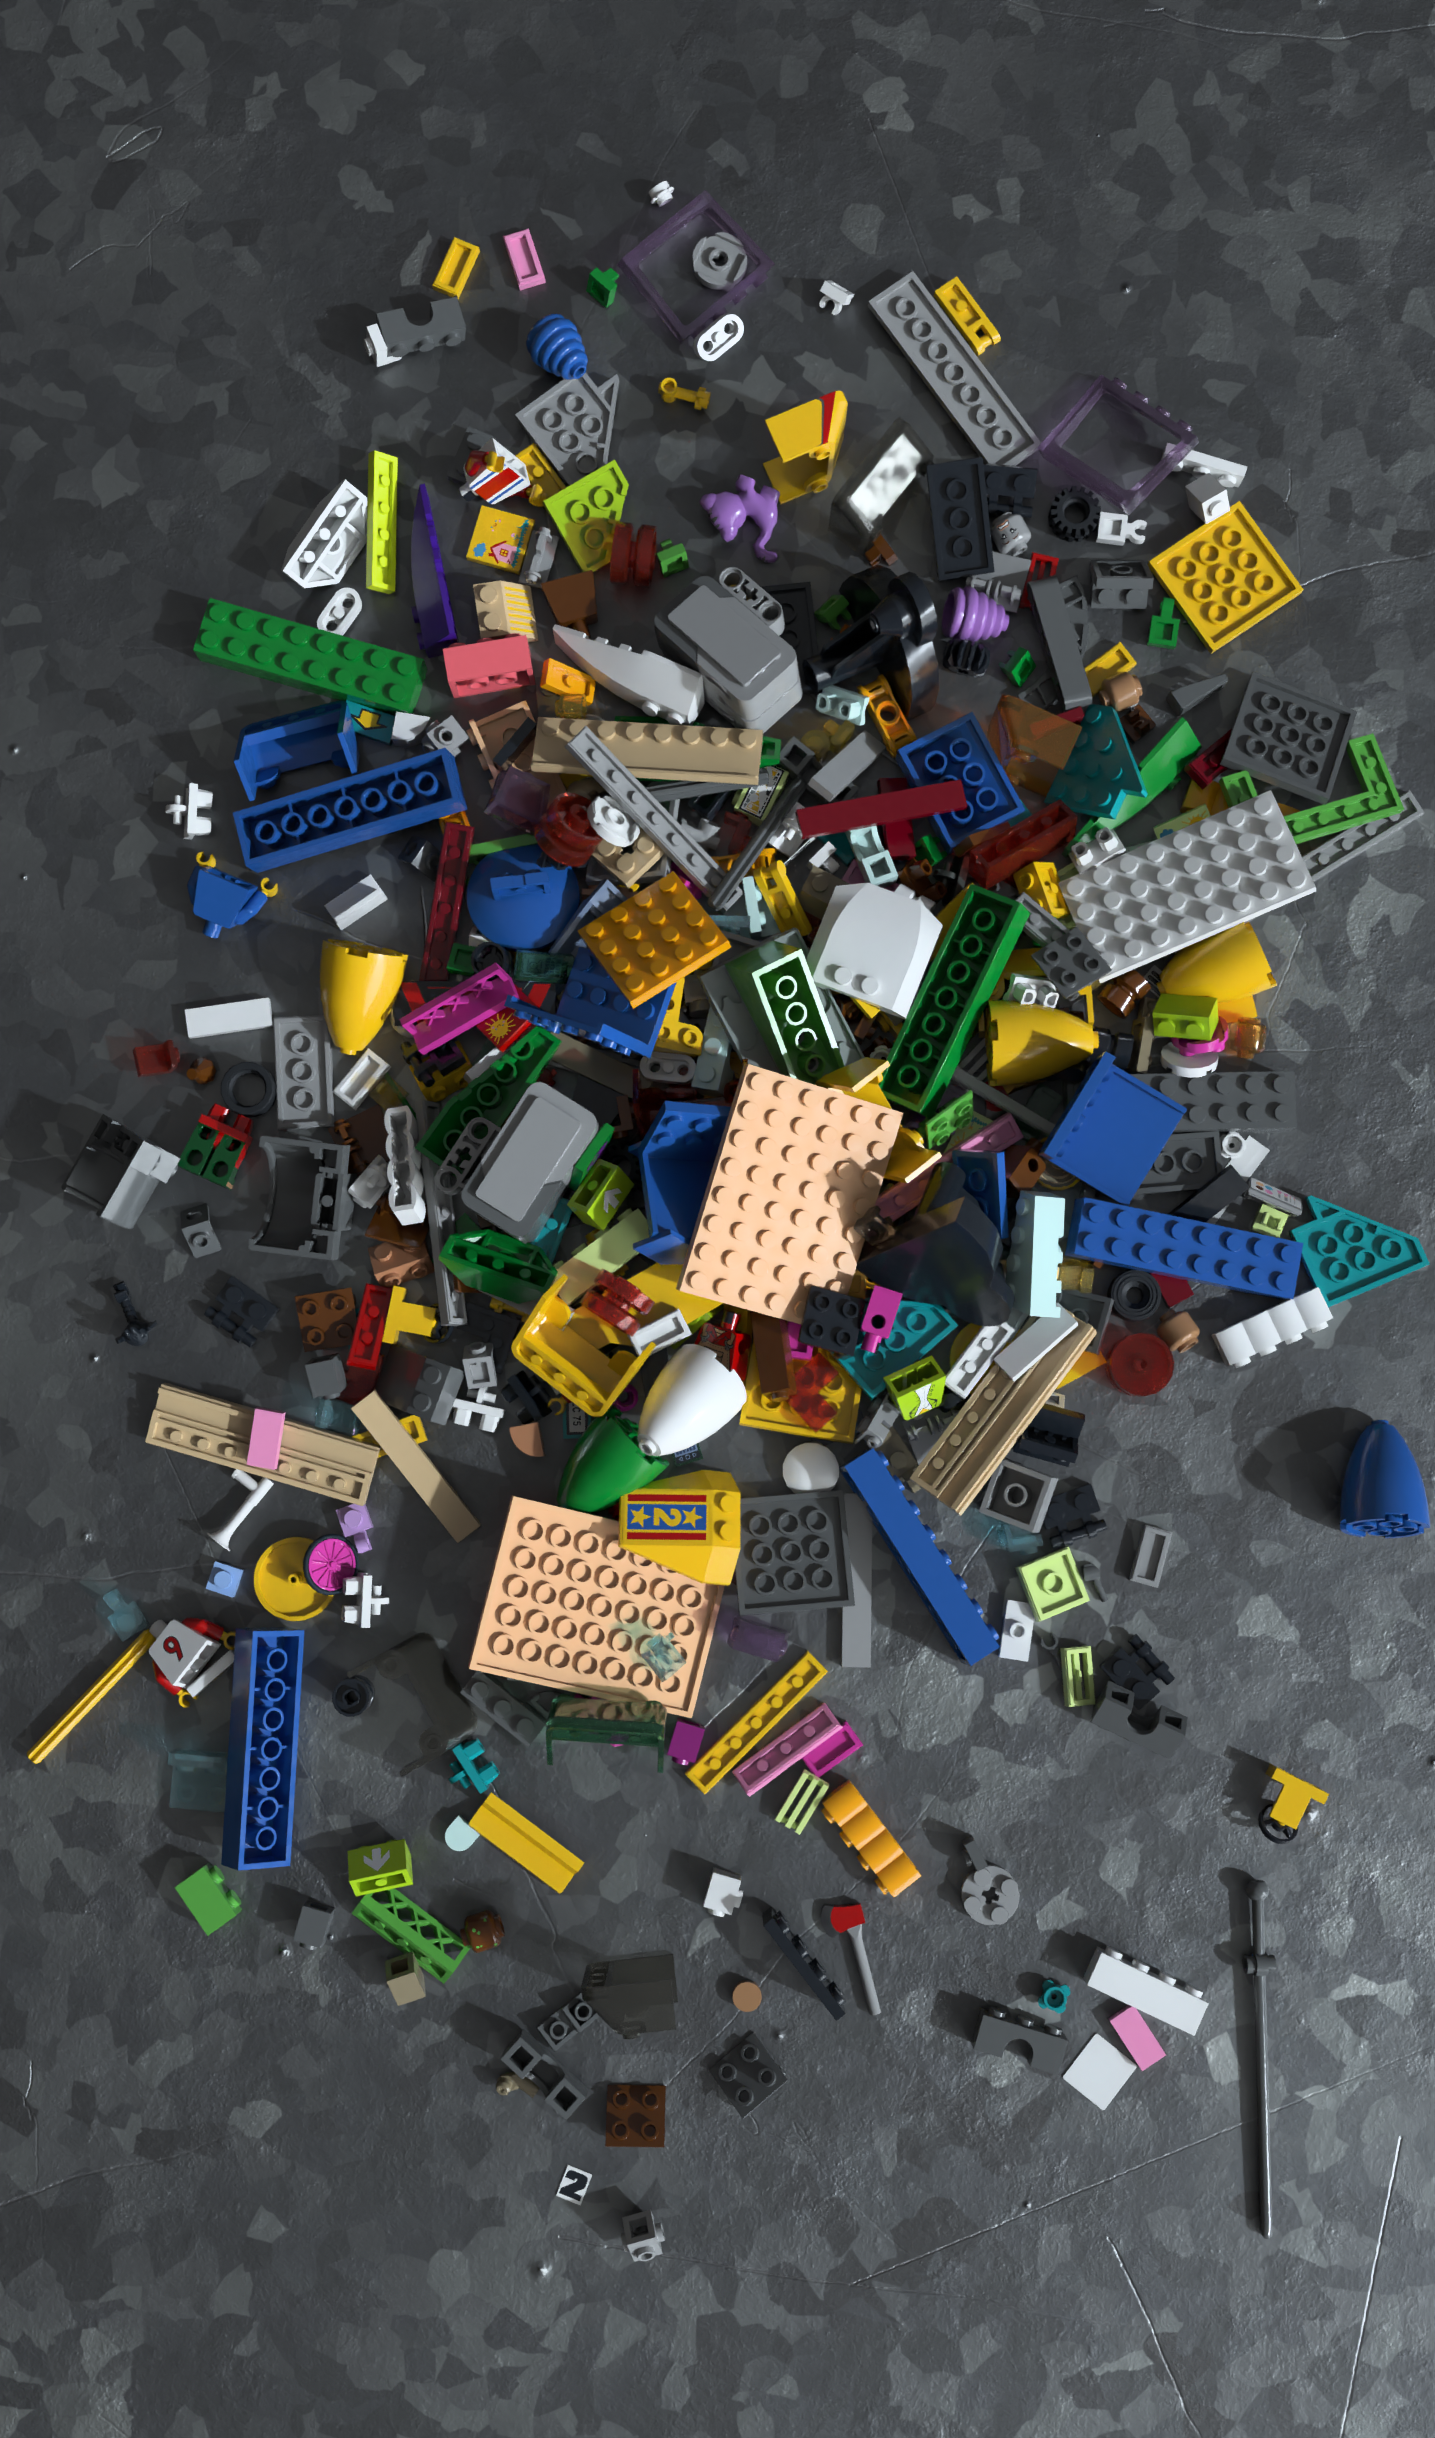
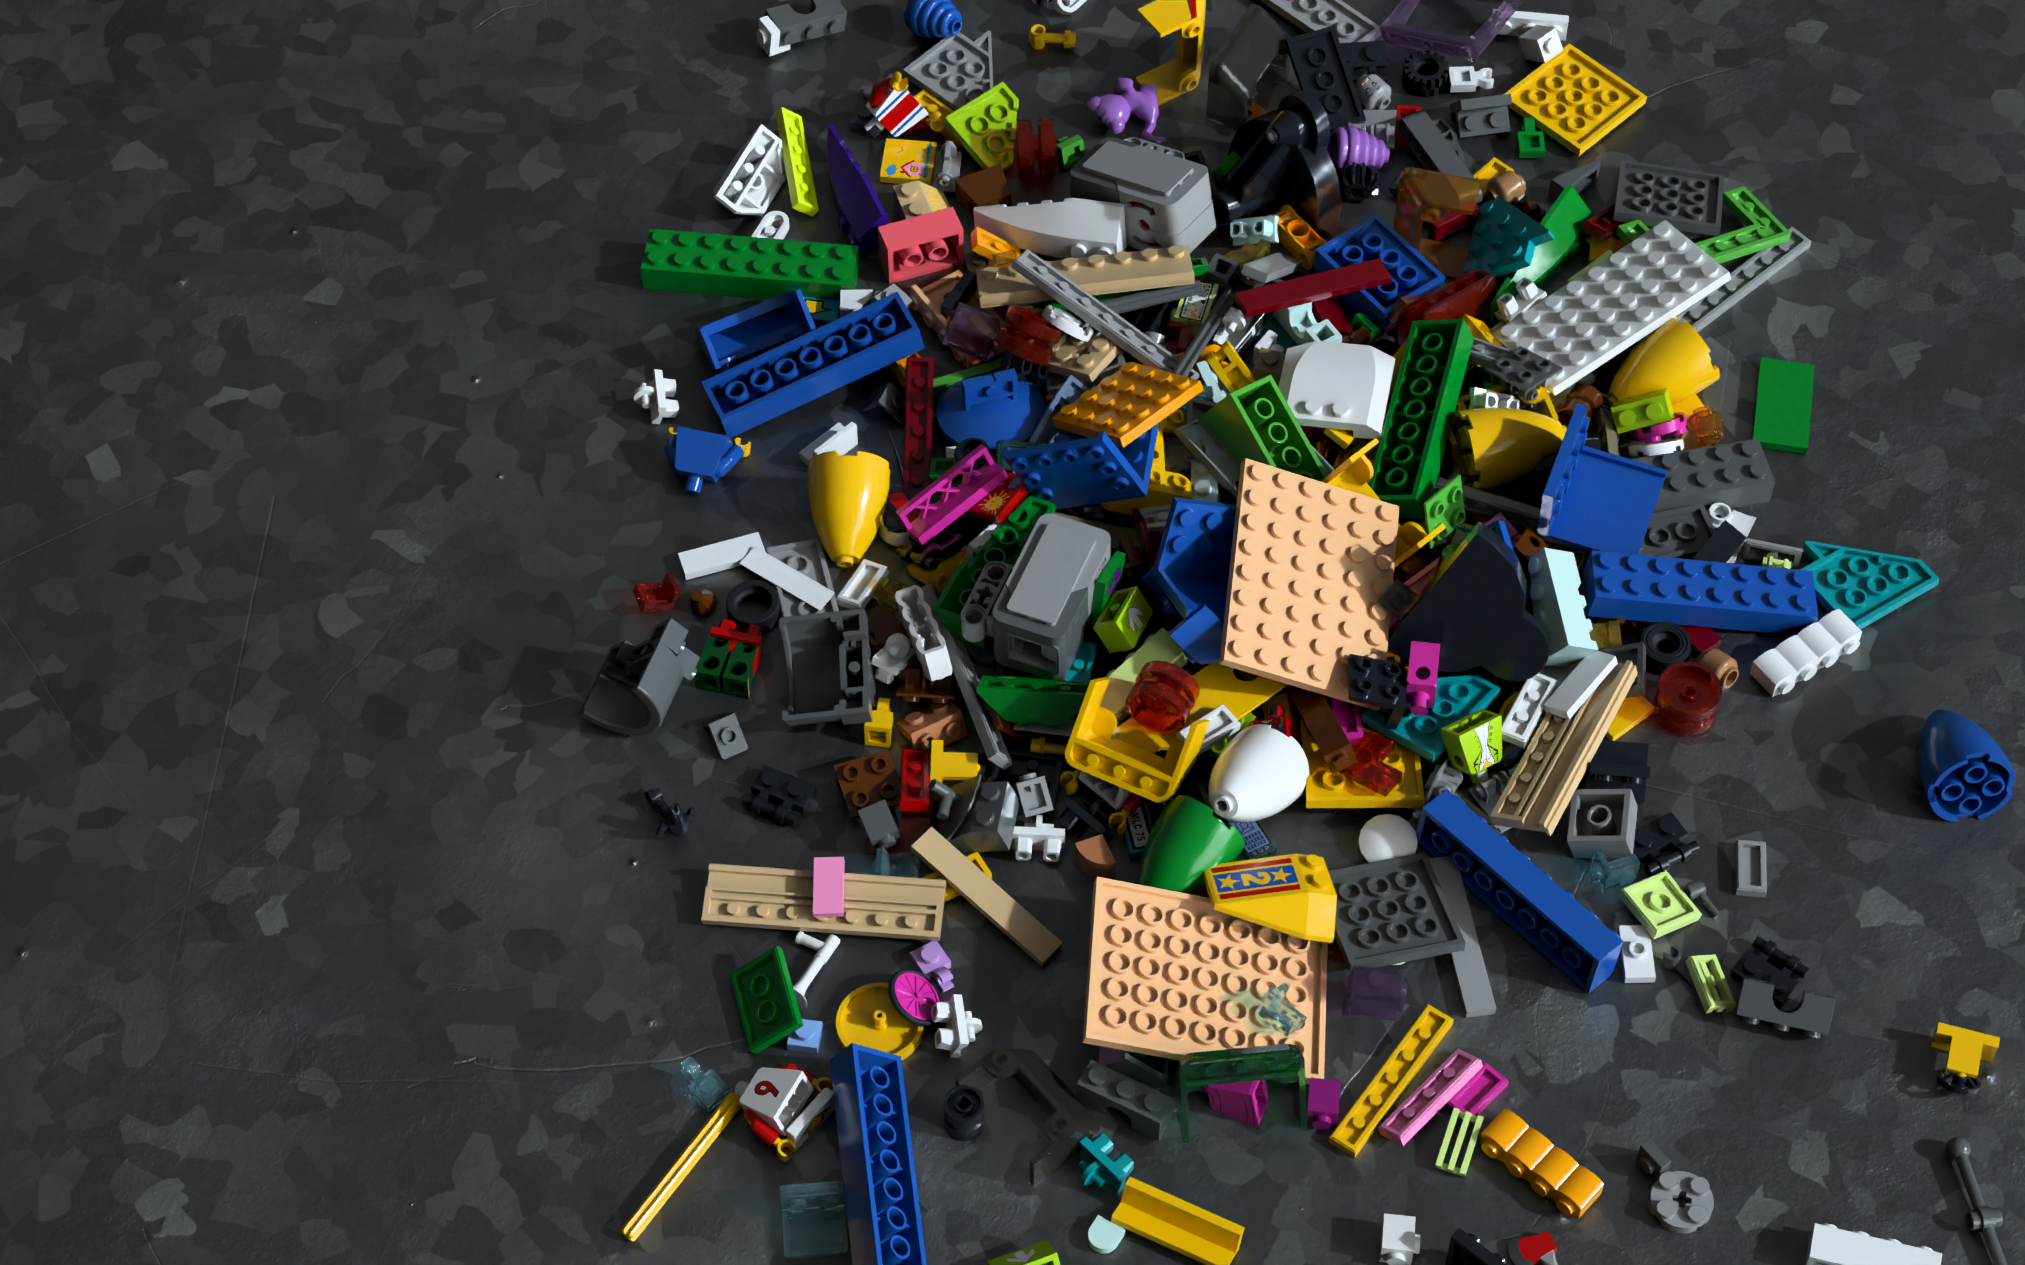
camera: 10 degrees left, 30 degrees down
none -> green tile [729,946,803,1054]
none -> white sticker [739,546,835,610]
none -> yellow piece [864,697,893,748]
none -> dark grey shield [928,774,982,841]
none -> green tile [1752,357,1815,454]

